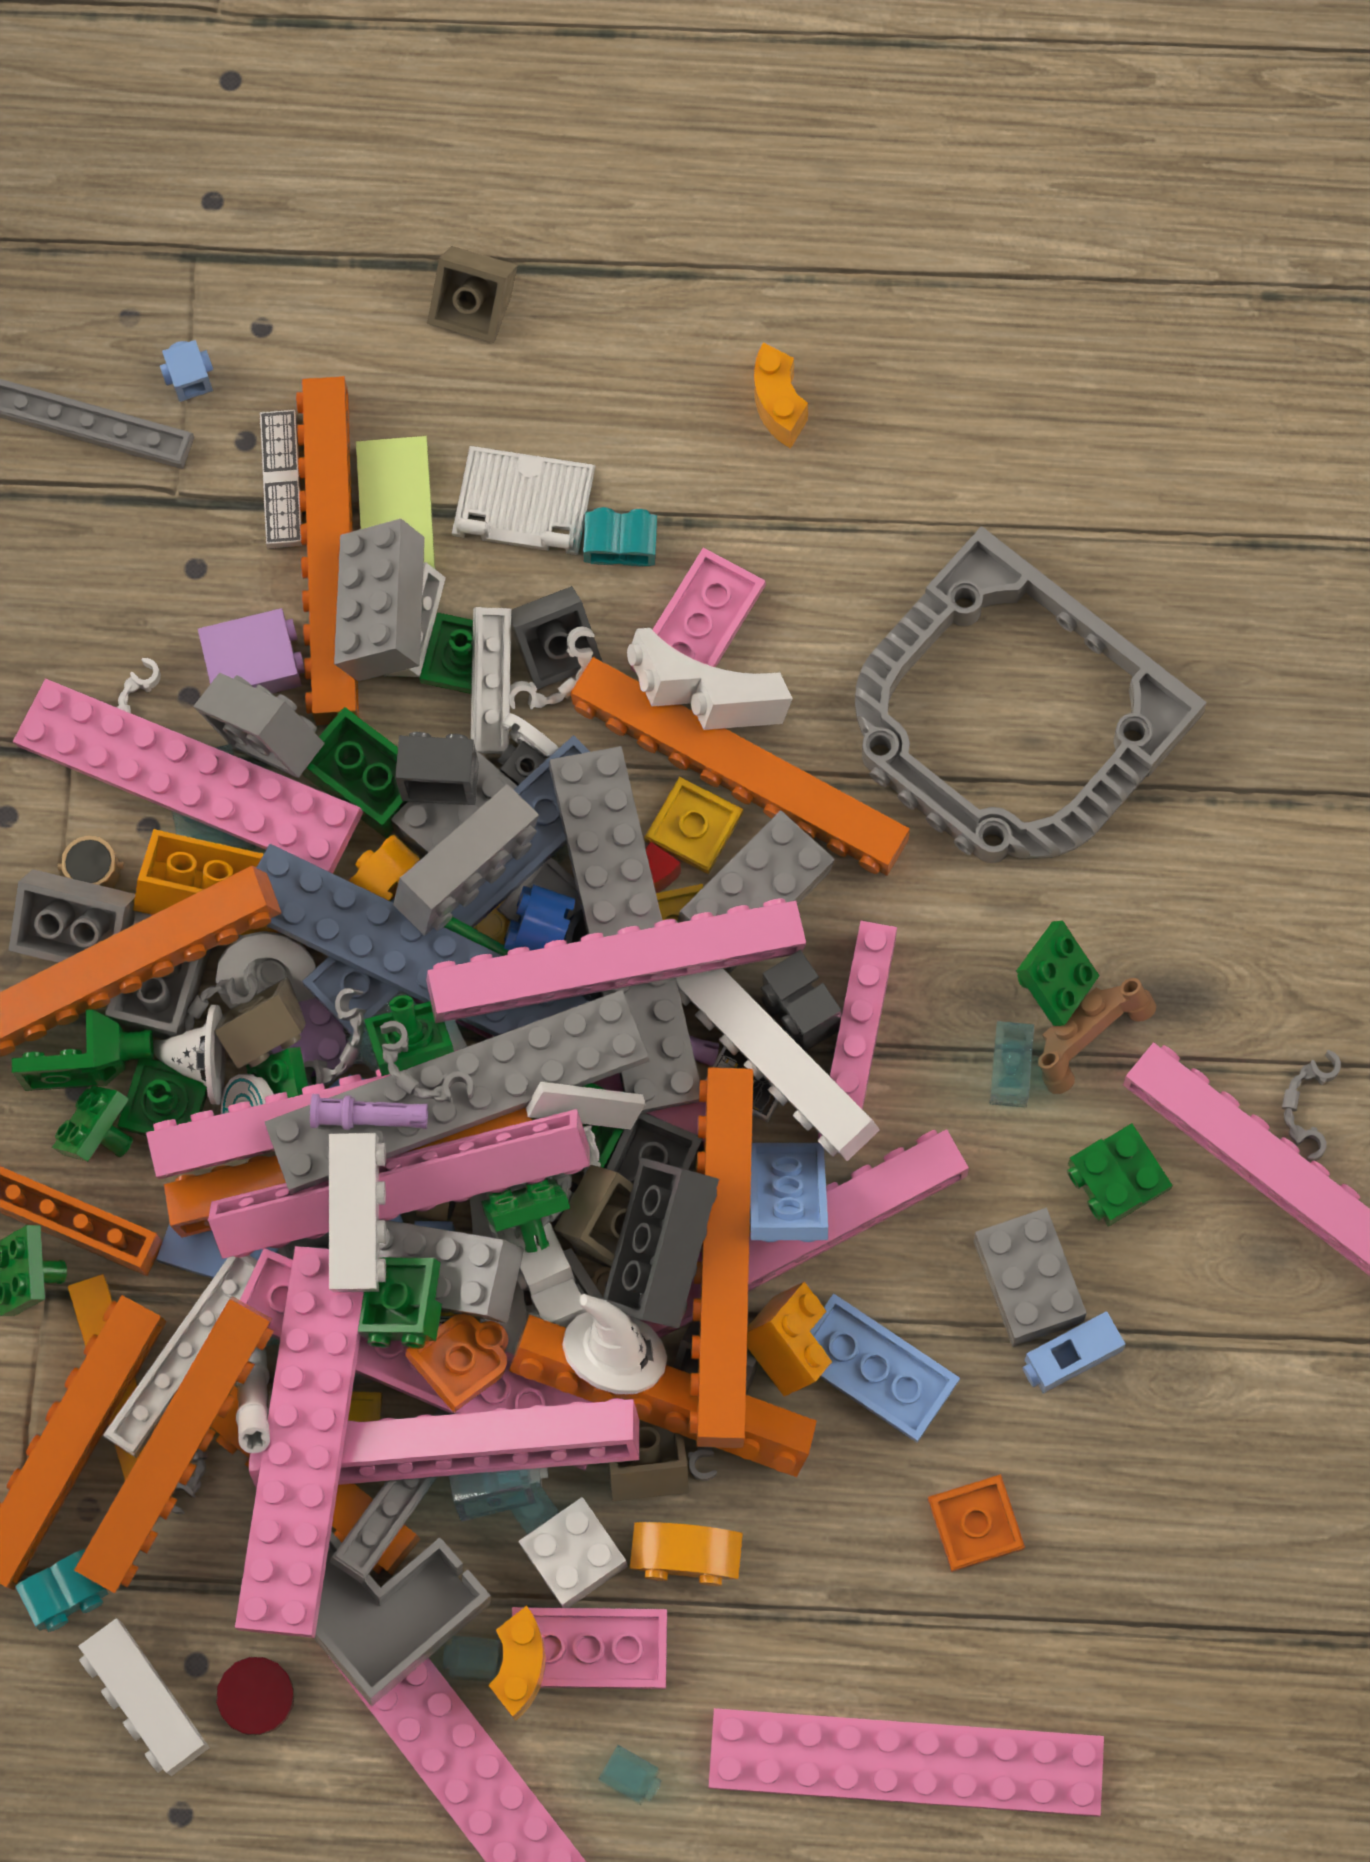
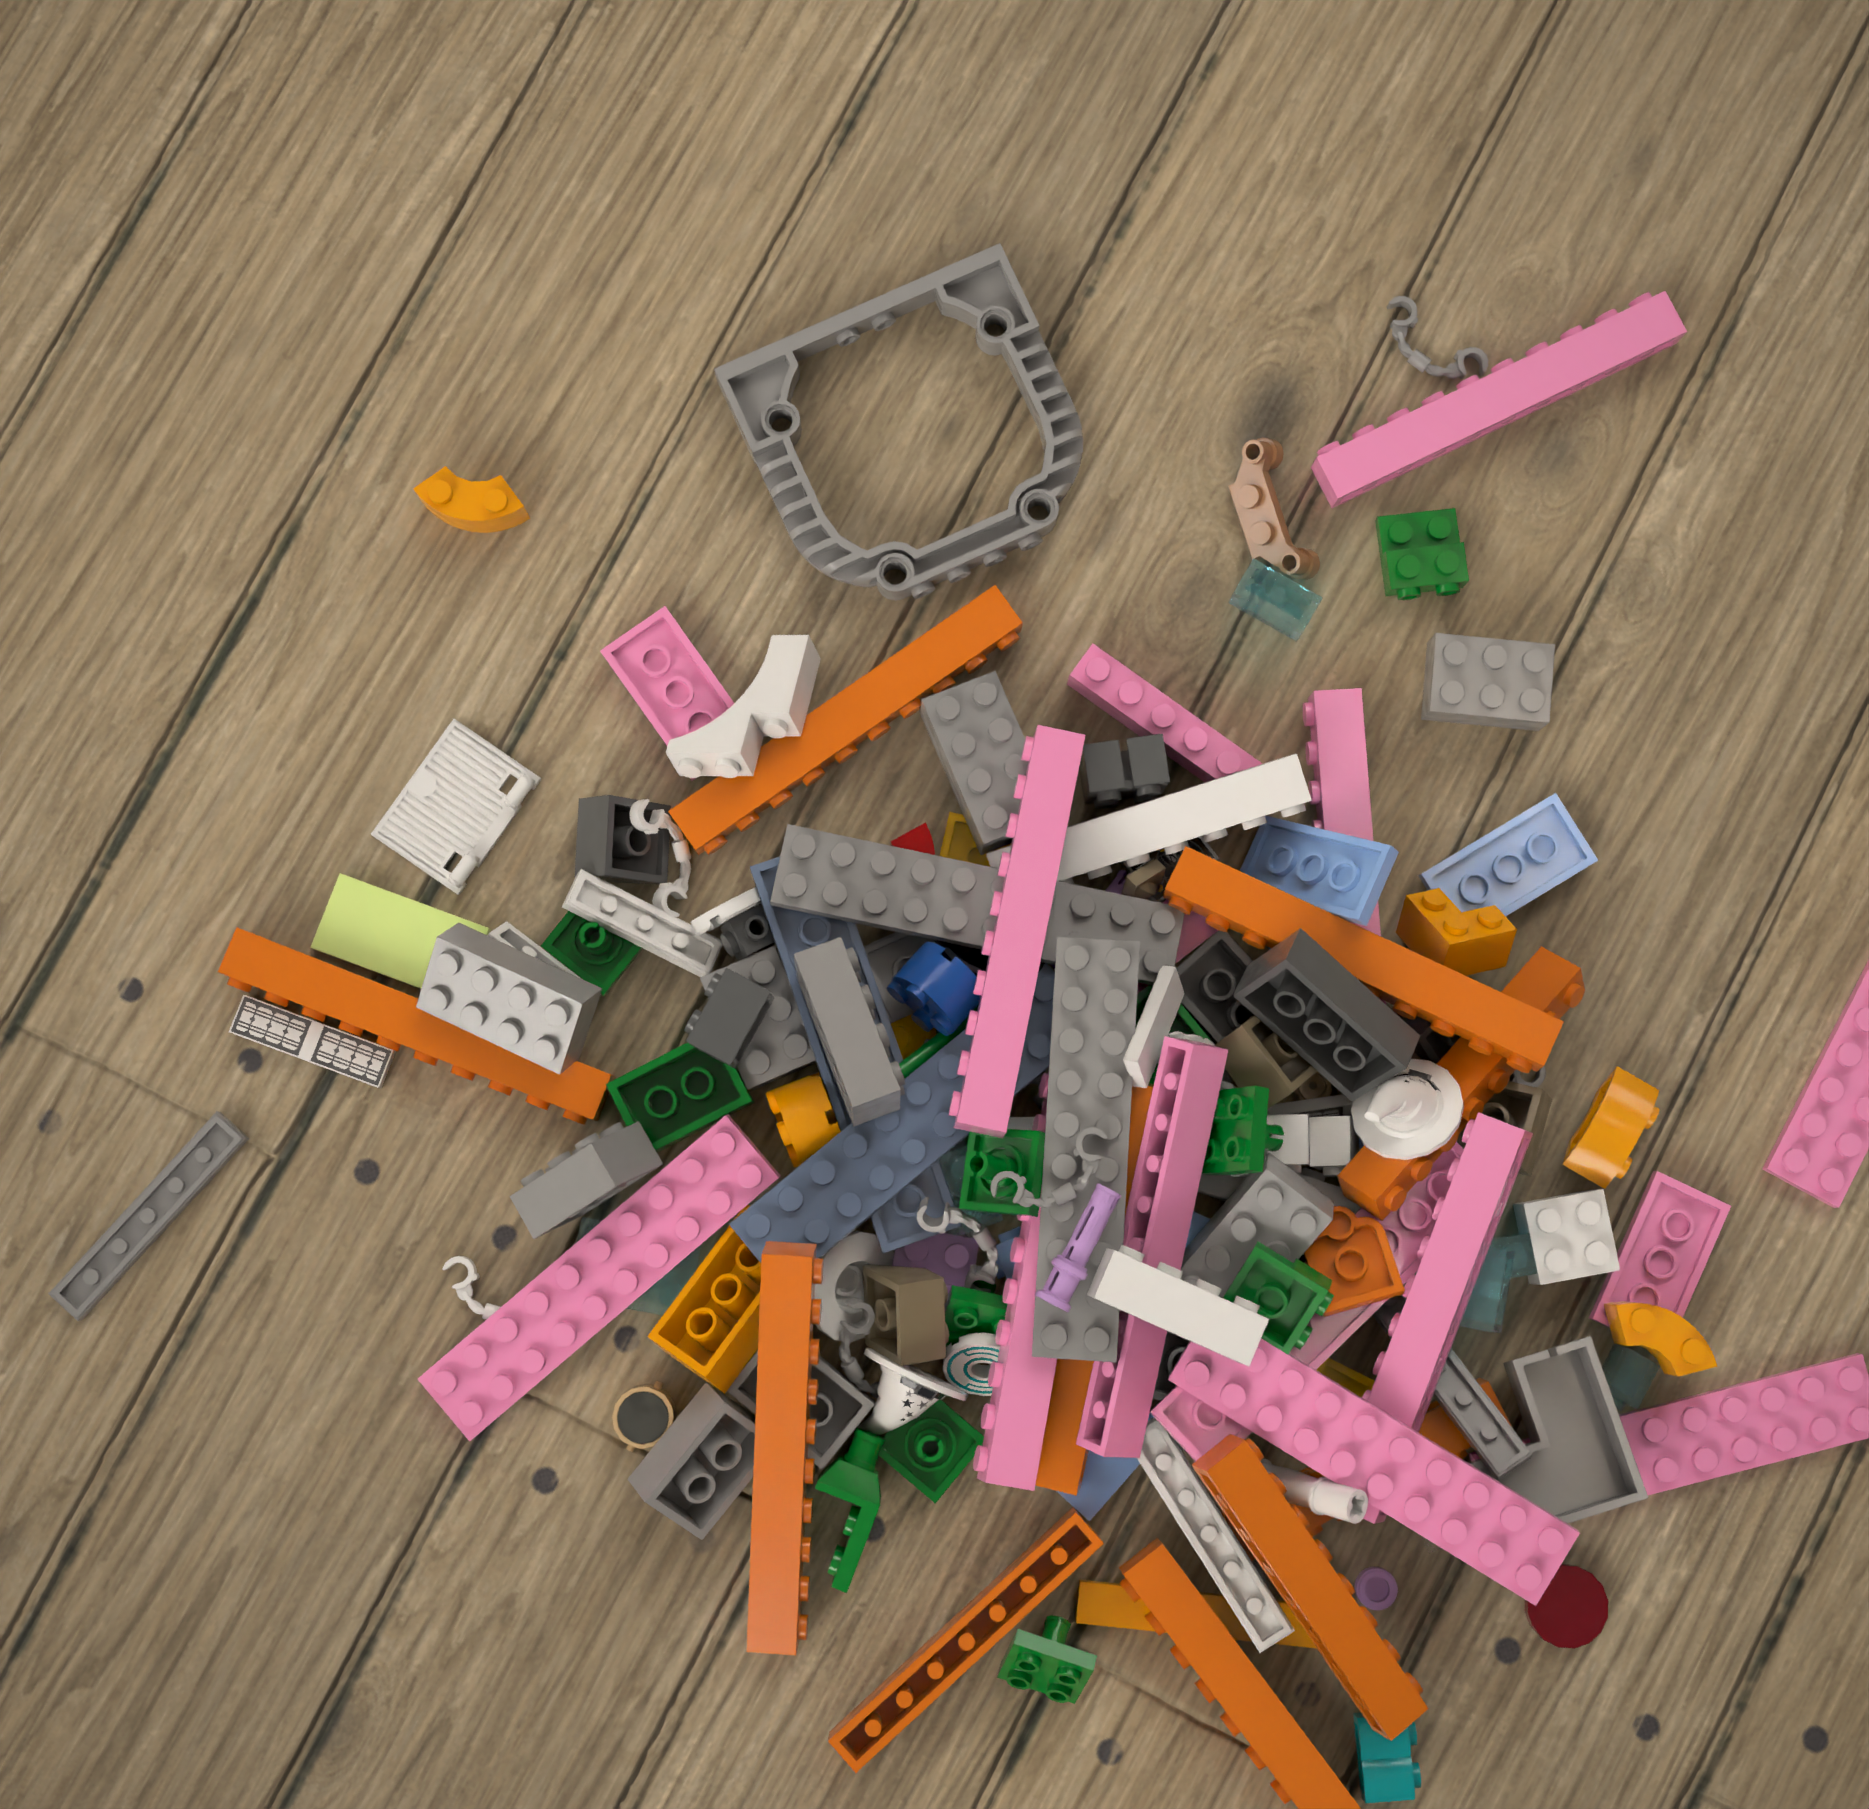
camera: 75 degrees left, 10 degrees up
green plate [52,1085,133,1162] -> none
white brick [78,1618,210,1776] -> none
light blue brick [159,340,213,402] -> none
lavender brick [198,608,305,693] -> none
dark tan slope [427,246,518,343] -> none
teal brick [583,507,657,566] -> none
clear light blue brick [598,1745,662,1806] -> none
yellow tile [644,776,744,874] -> none
orange tile [928,1474,1025,1572] -> none
green plate [1016,920,1100,1026] -> none
light blue brick [1022,1311,1126,1393] -> none
none -> dark tan tile [1121,859,1166,900]
none -> lavender tile [1354,1567,1398,1610]

